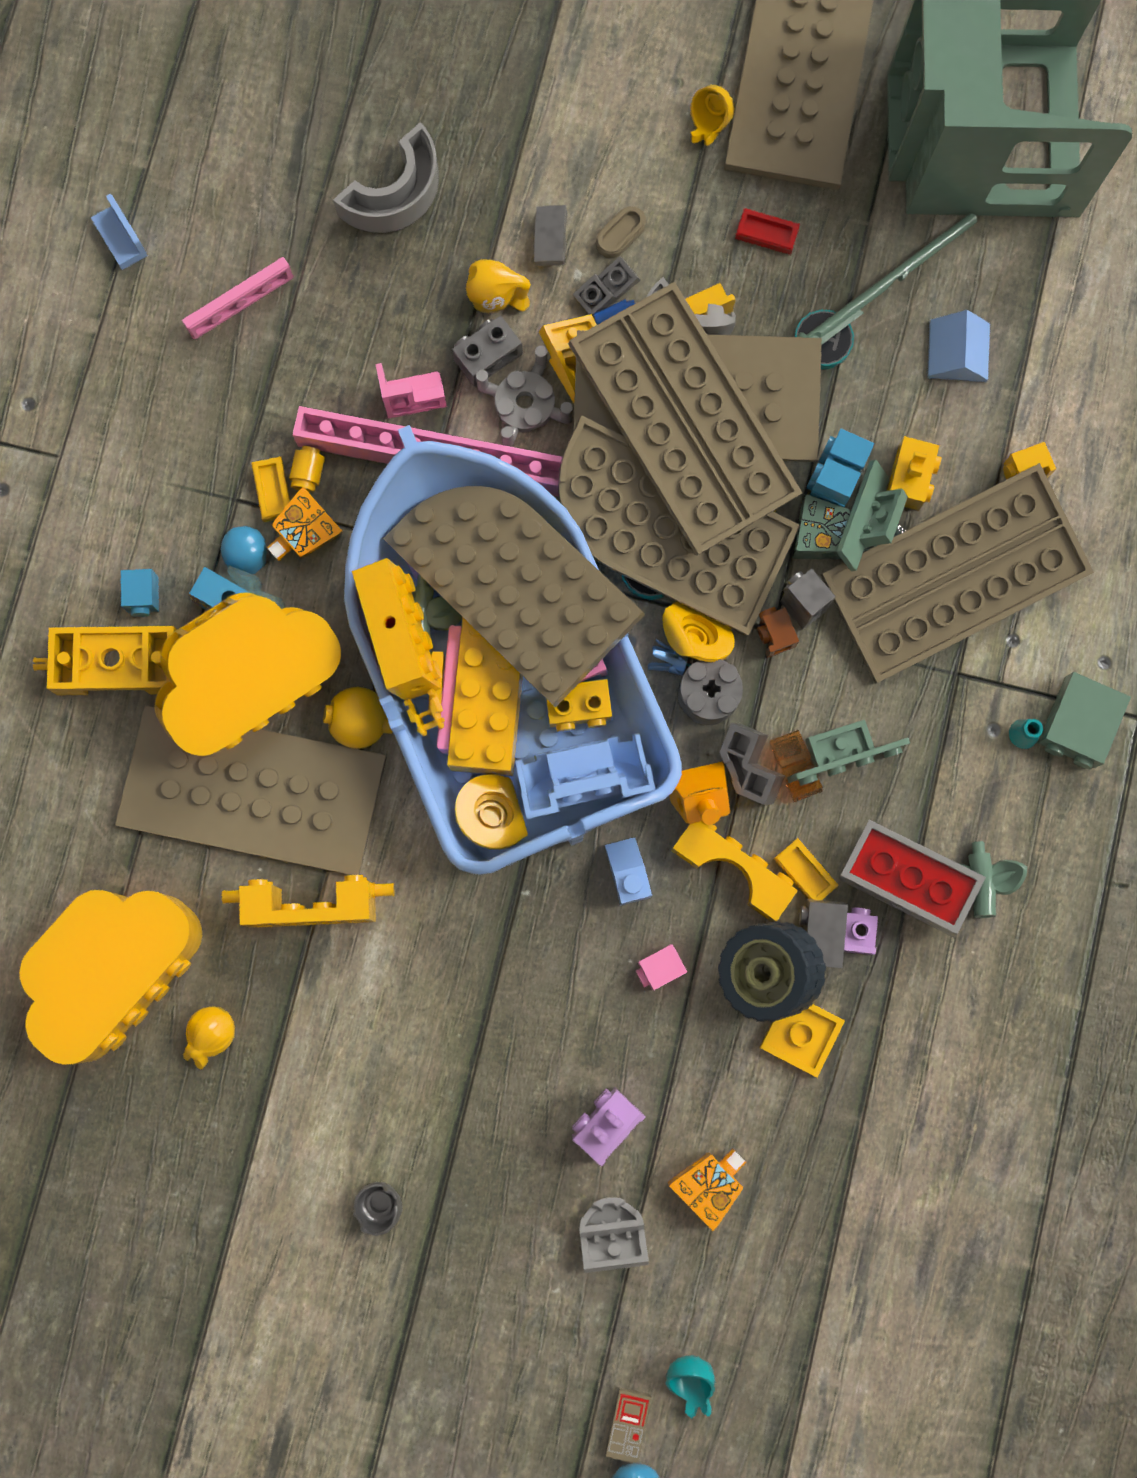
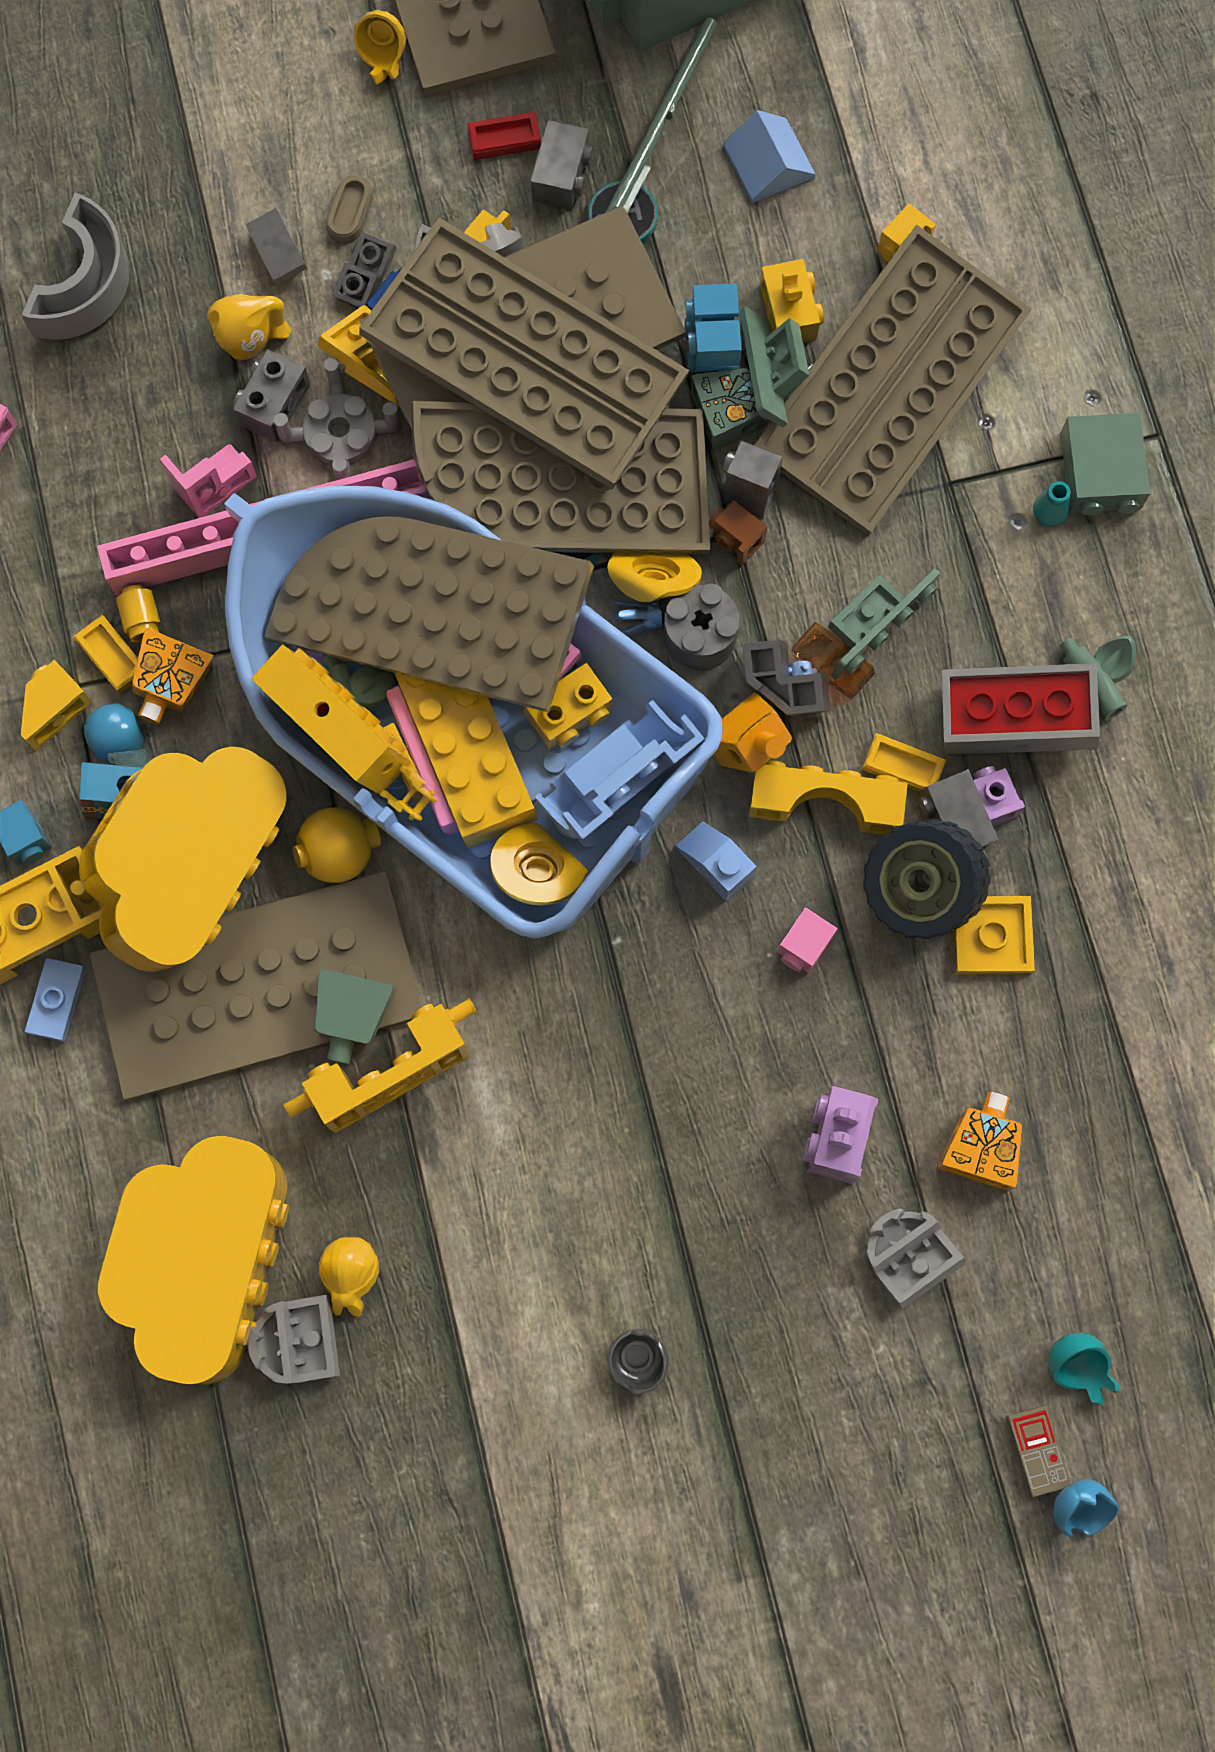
camera: 25 degrees left, 5 degrees down
none -> yellow slope [21,660,92,751]
none -> light blue plate [25,958,87,1043]
none -> light grey slope [248,1295,340,1383]
none -> sand green torso [315,968,396,1064]
none -> flat silver brick [531,120,594,209]
none -> light blue piece [789,661,817,676]

